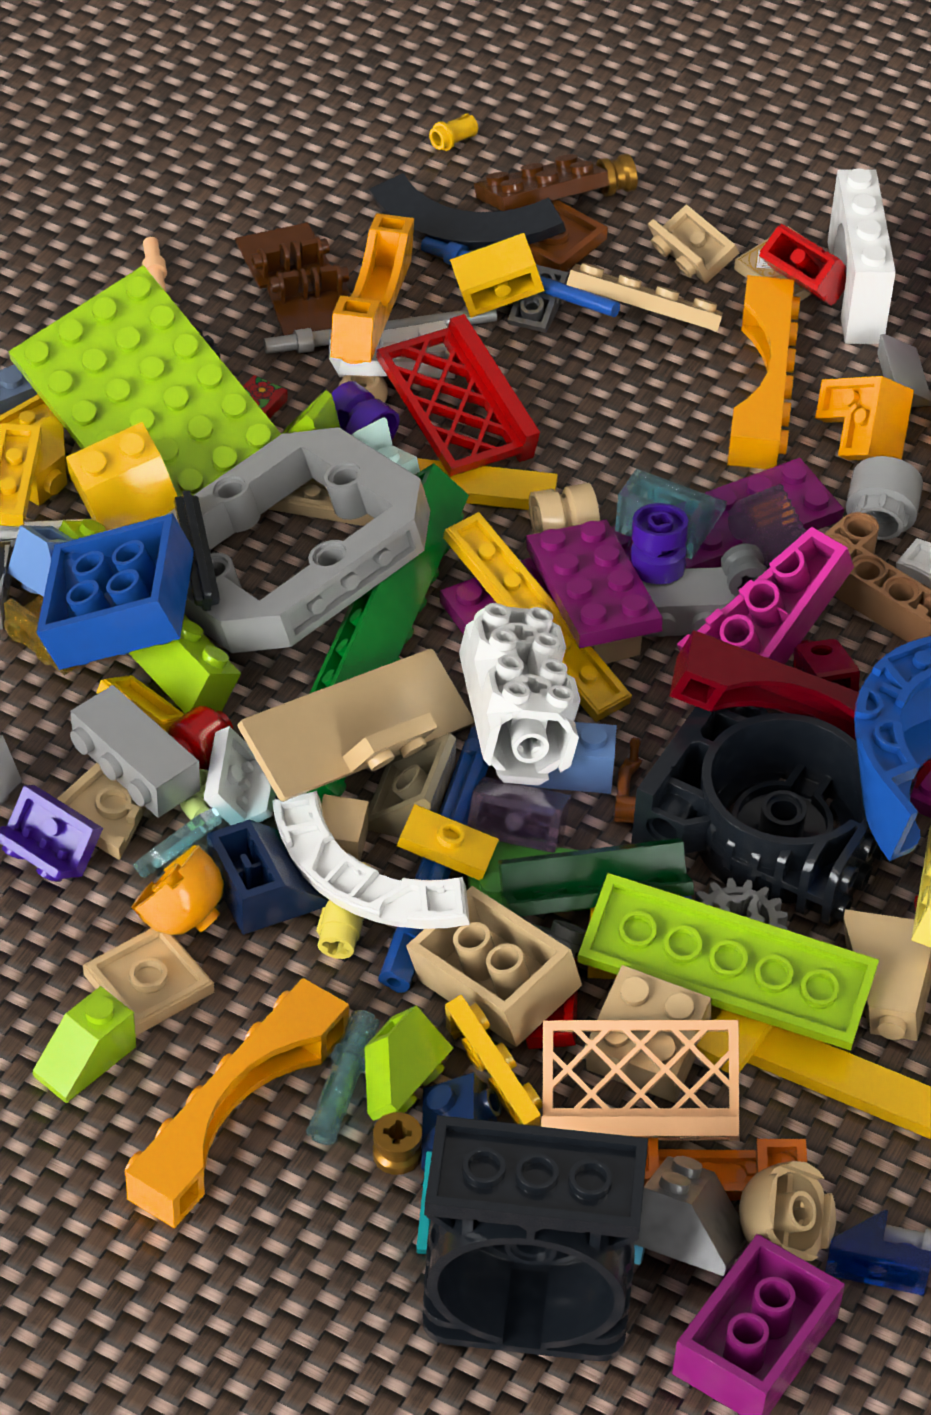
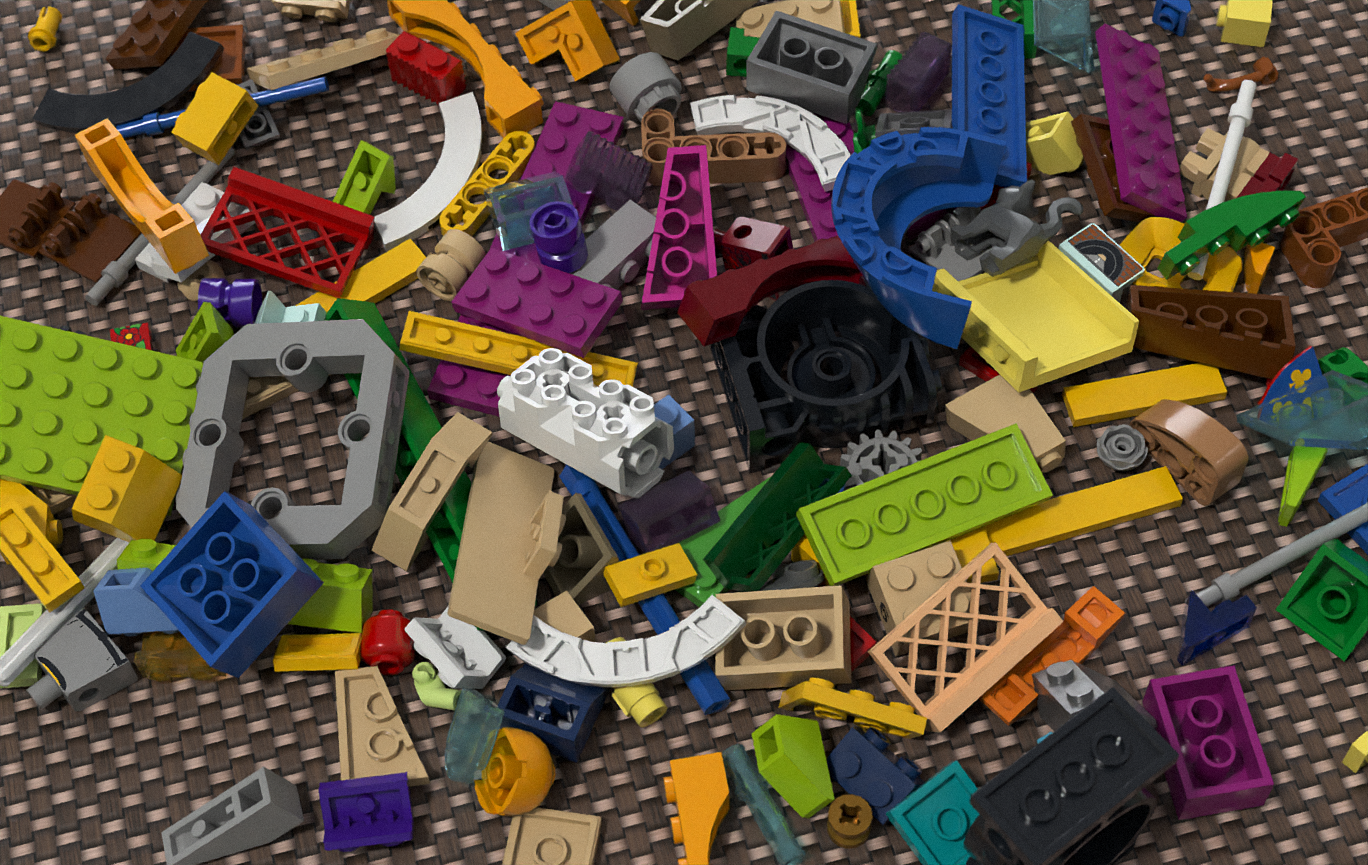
camera: 40 degrees left, 10 degrees up
light grey brick [70,685,200,818] -> none
black axle [174,490,220,611] -> none
dark orange piece [614,737,643,823] -> none
dark grey wheel [721,543,767,596] -> none
tan cylinder [739,1161,836,1262] -> none
none -> lime slope [332,140,396,215]
none -> tan slope [372,412,493,572]
none -> white tile [374,92,482,252]
none -> red brick [386,31,466,105]
none -> yellow beam [439,131,535,236]

